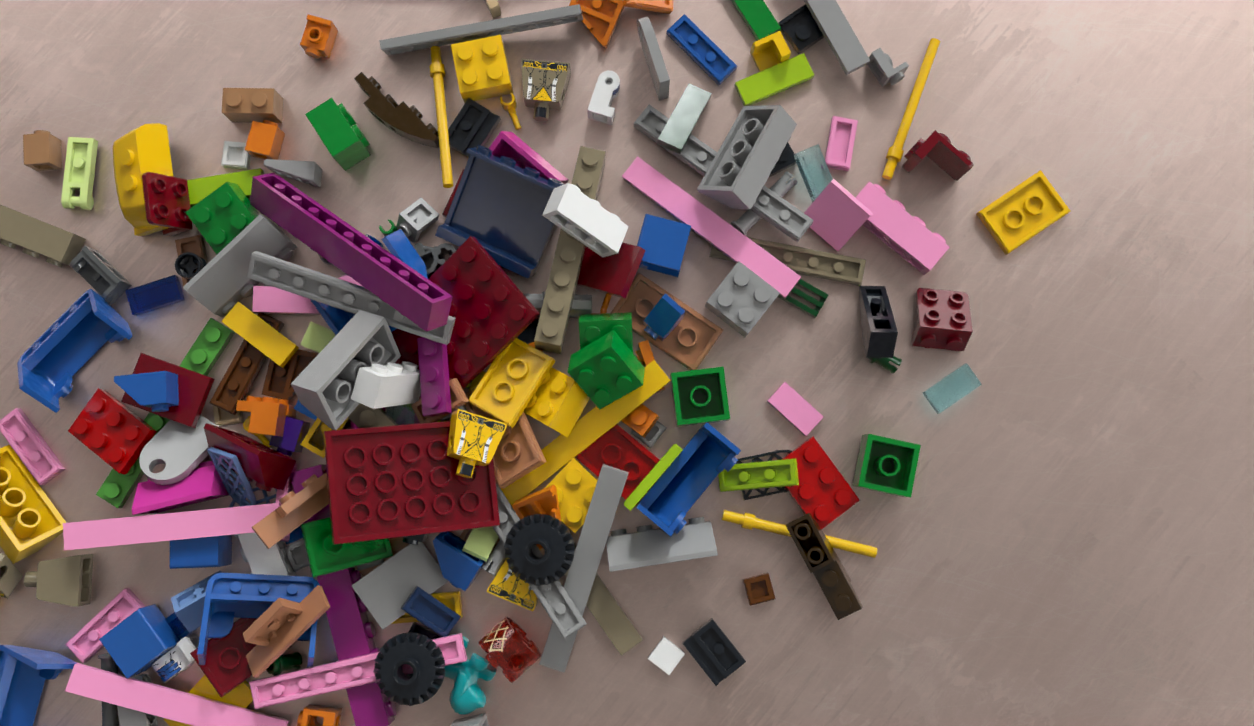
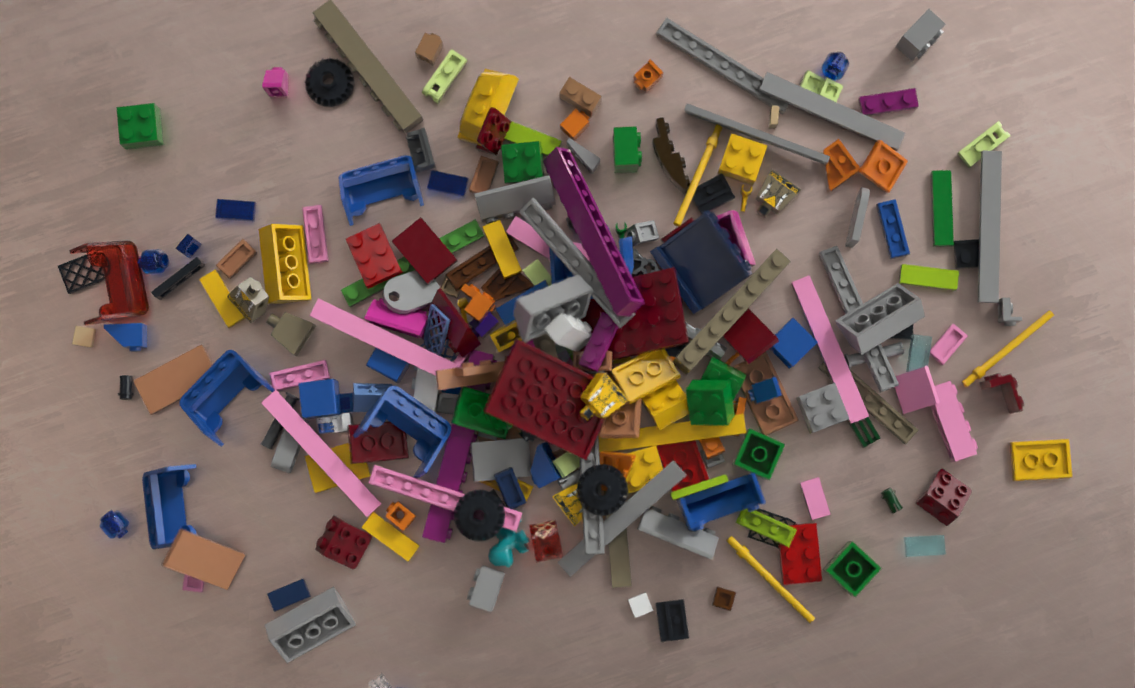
camera: 30 degrees right, 0 degrees up
blue slope [114,371,179,412] -> none
black wheel [175,252,208,280] -> none
white tile [221,141,251,170] -> none
nougat bracket [243,585,330,678] -> none
dark green pin [266,652,303,676] -> none
white brick [542,183,629,257] -> none
white leg [587,70,620,125] -> none
tile [657,83,712,154] -> none
yellow panel [750,31,791,72] -> none
dark brown slope [786,513,863,620] -> none
black slope [859,286,898,358] -> none

